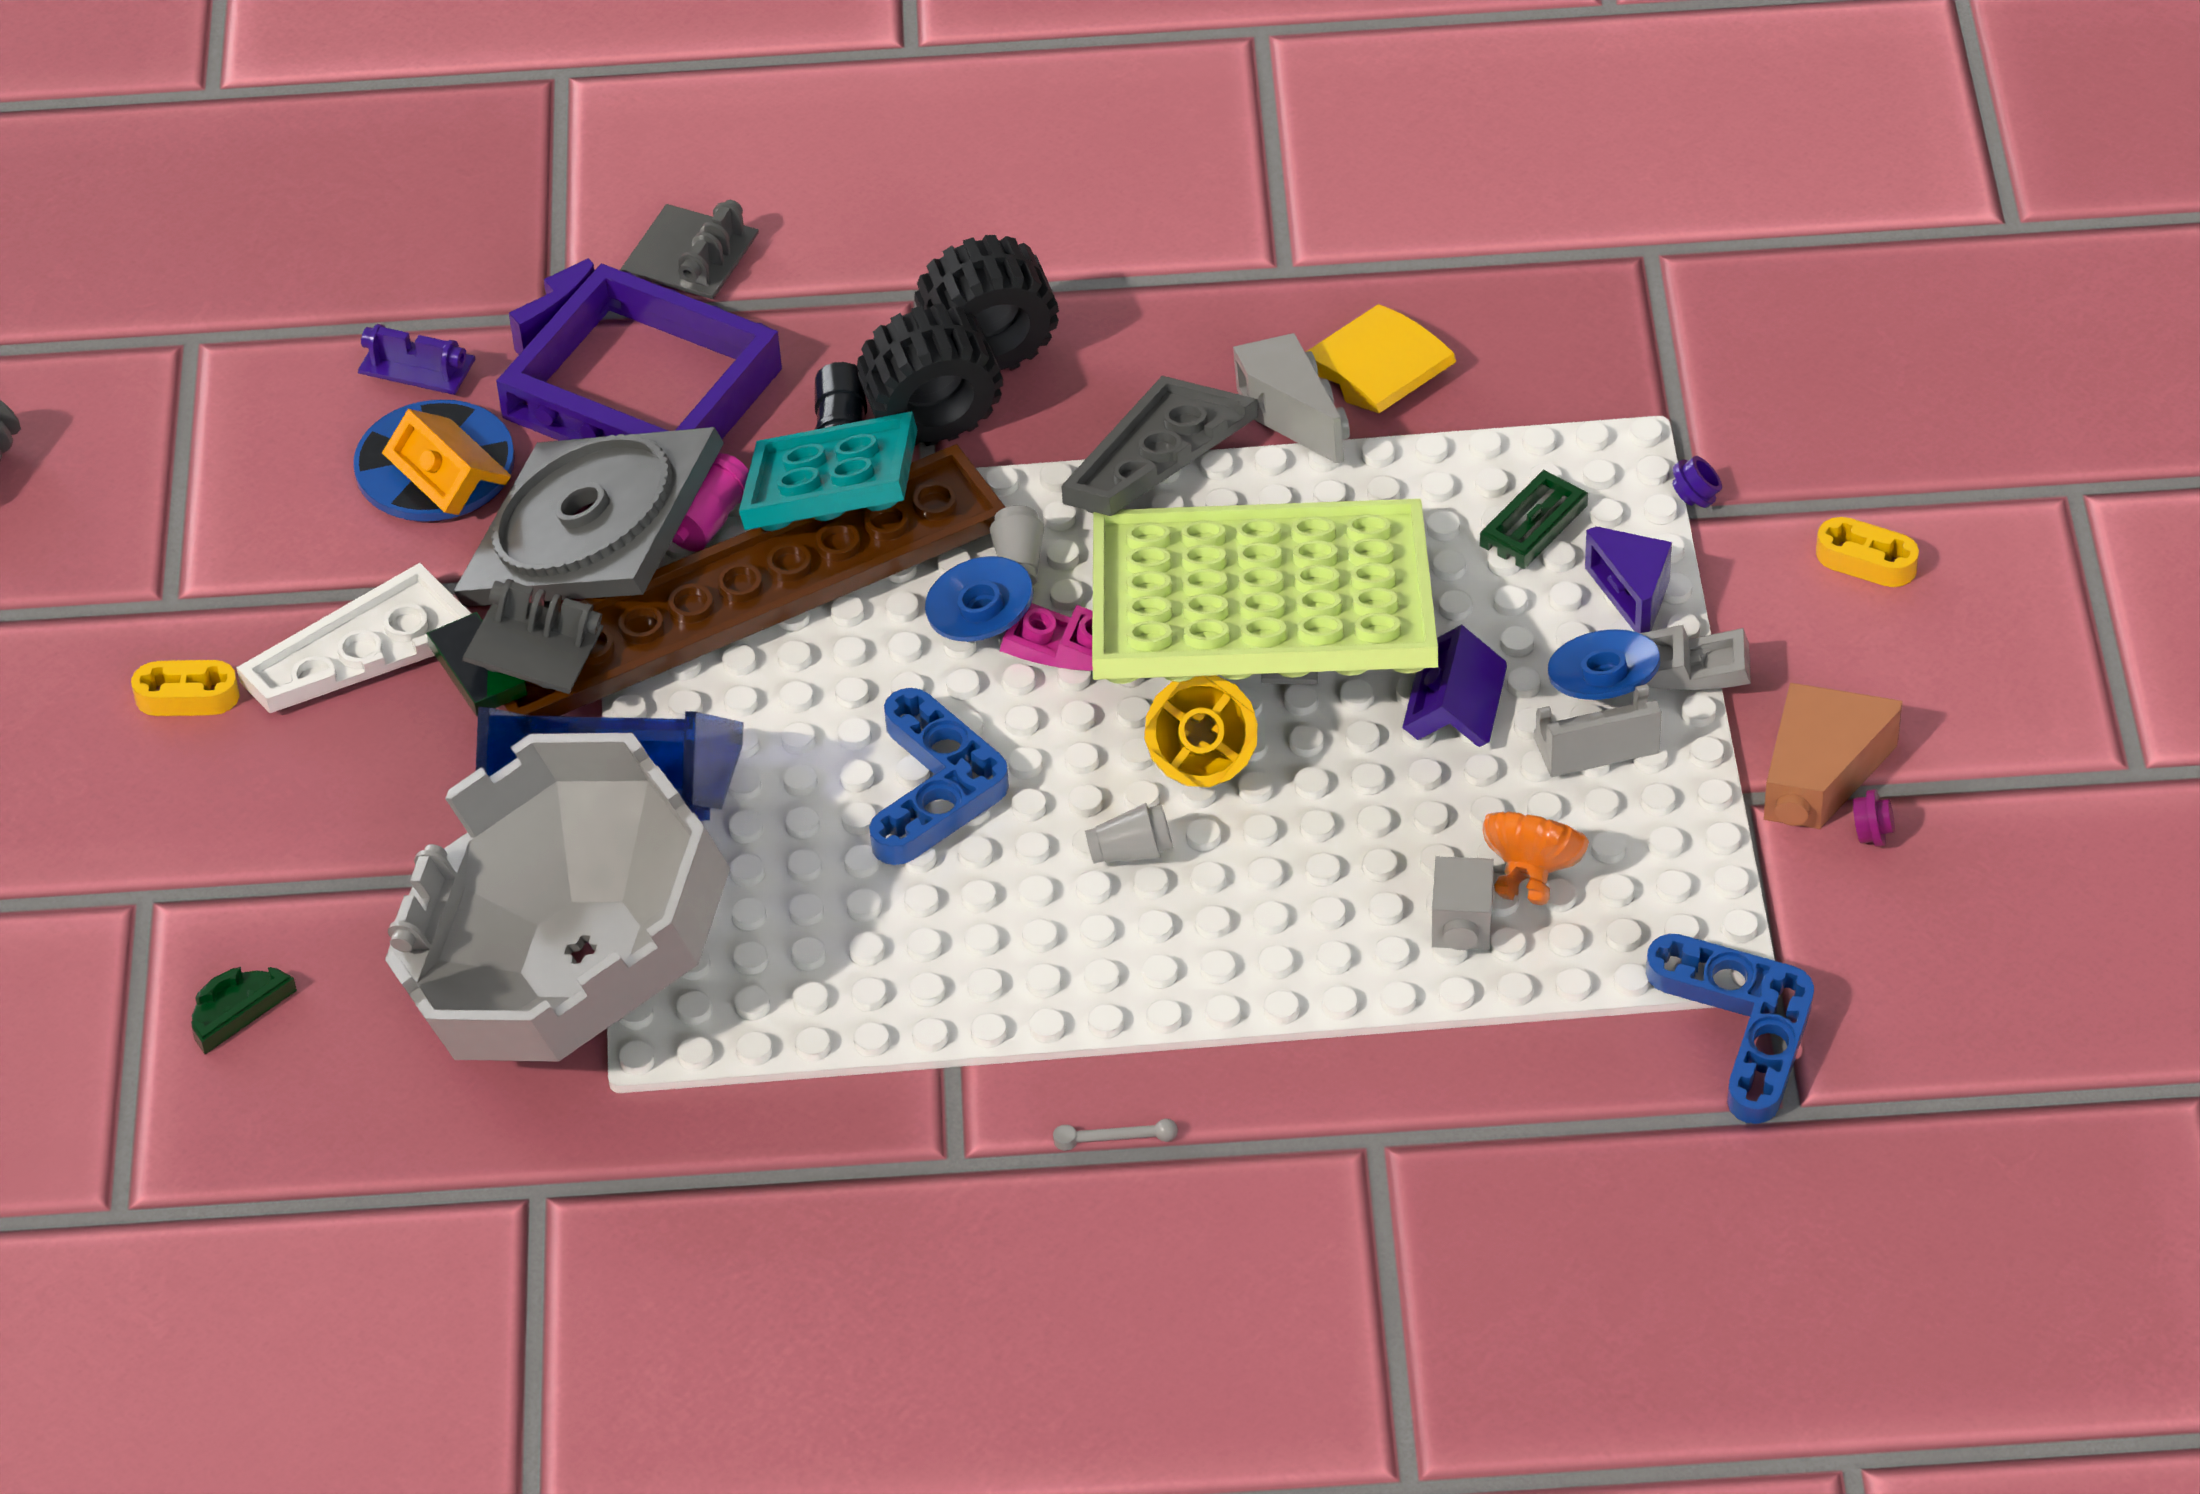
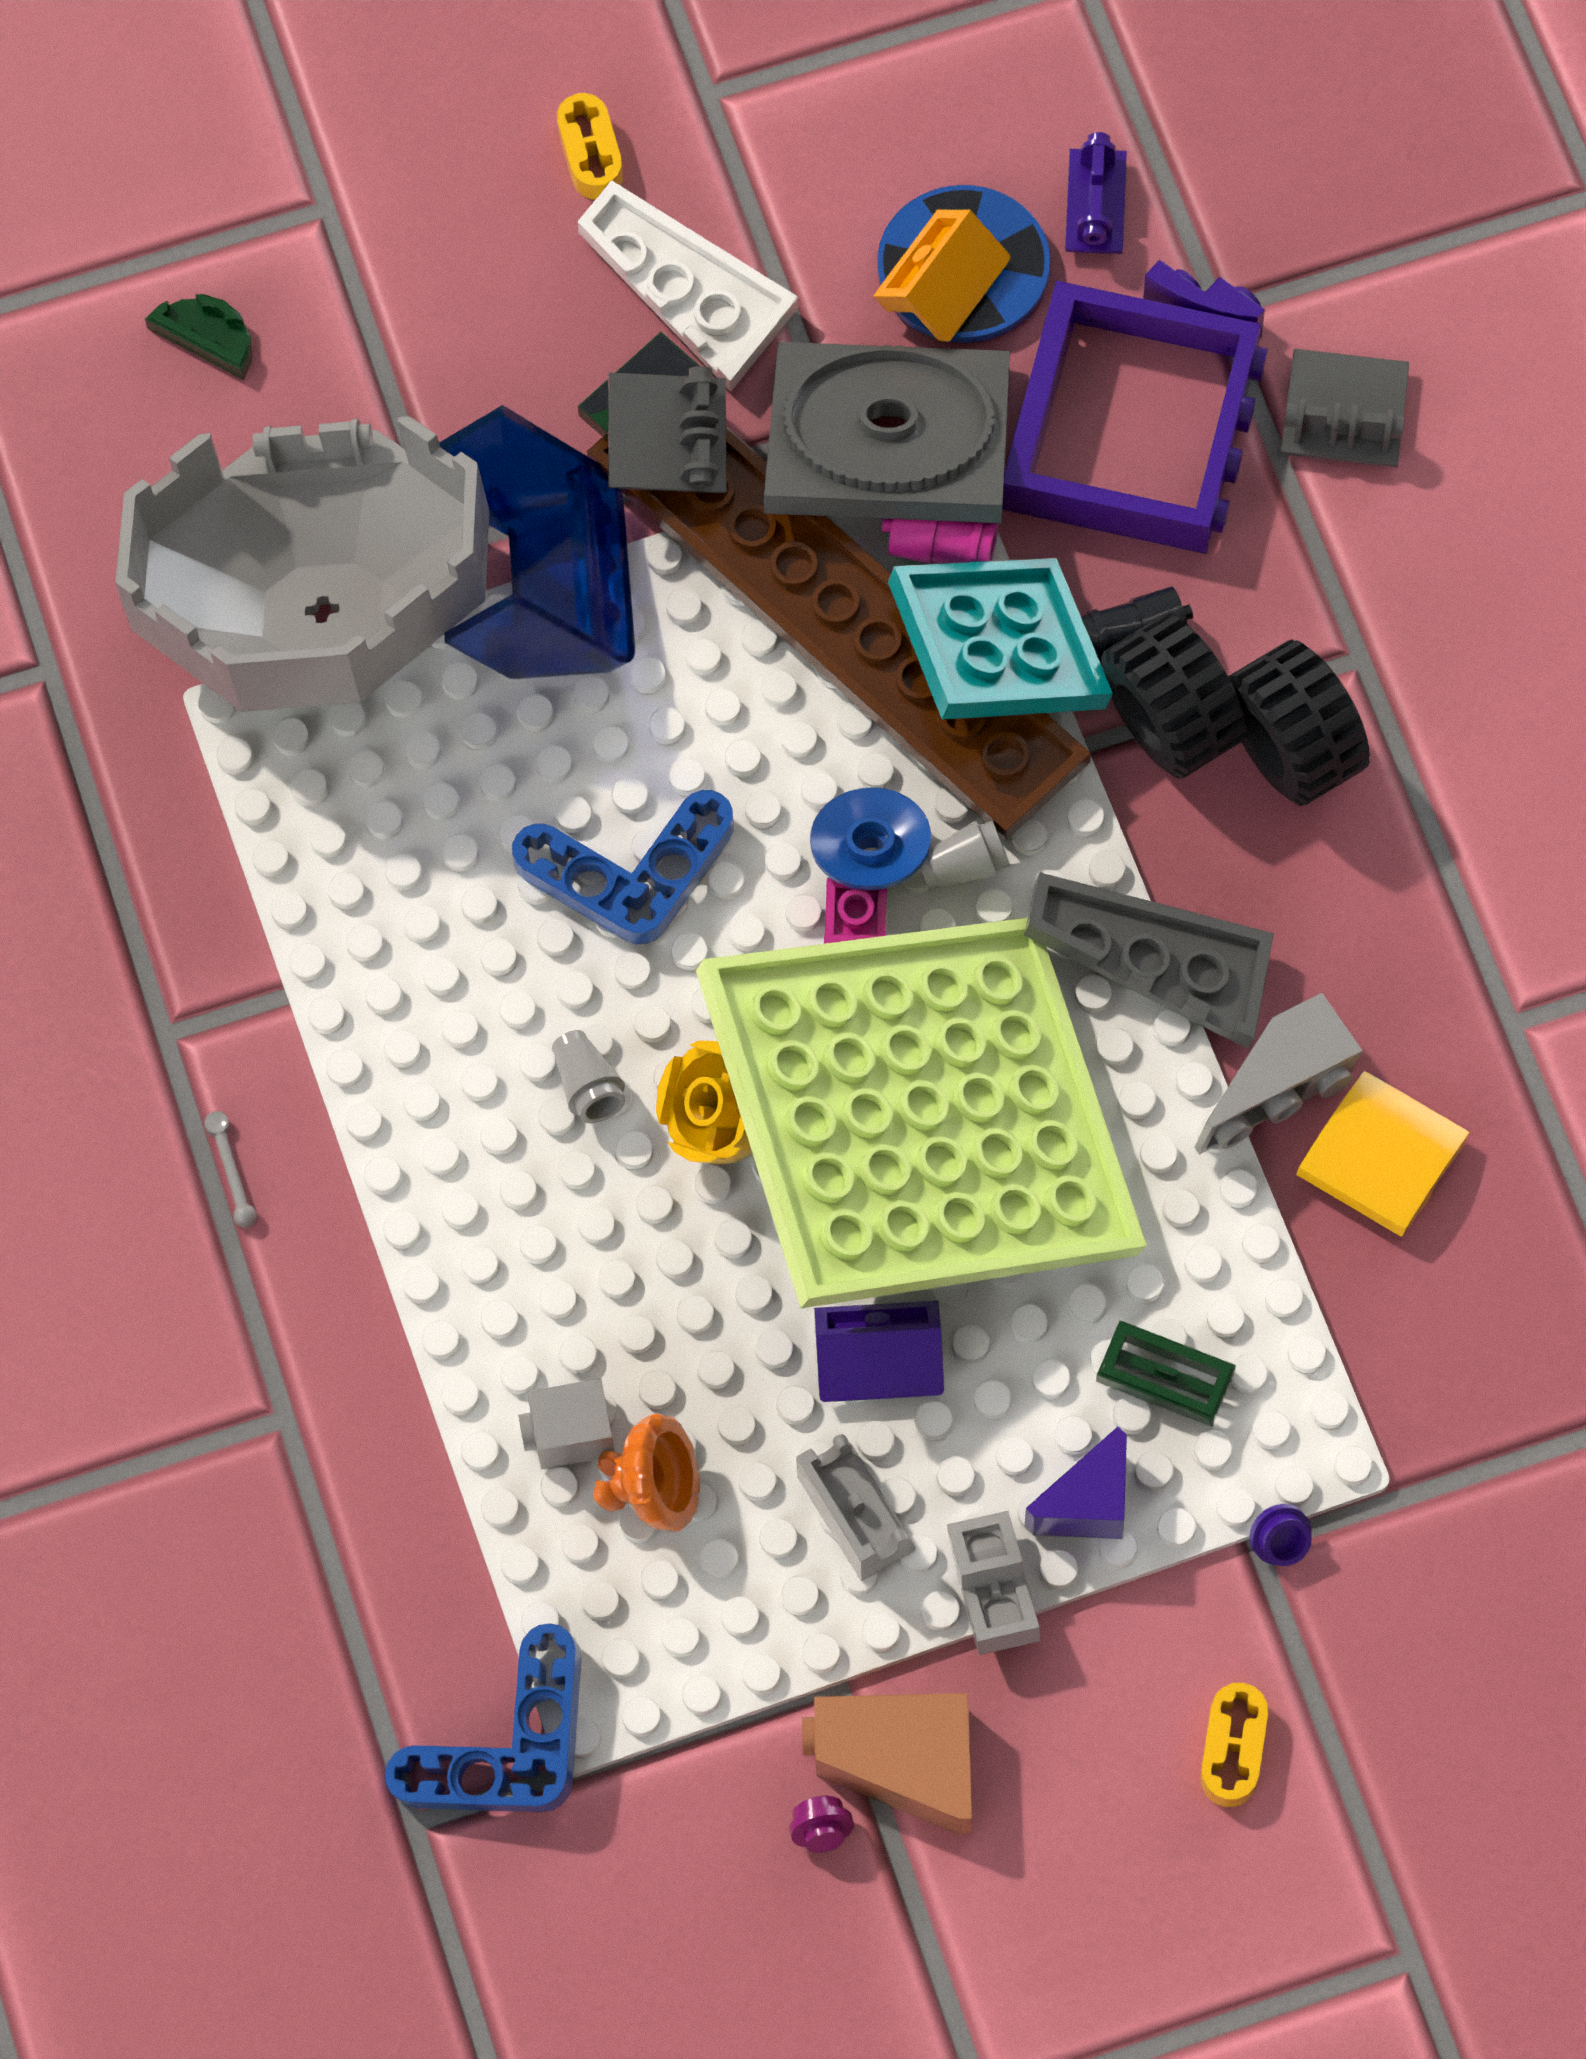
camera: 75 degrees right, 20 degrees up
blue dish [1548,629,1660,700] -> none

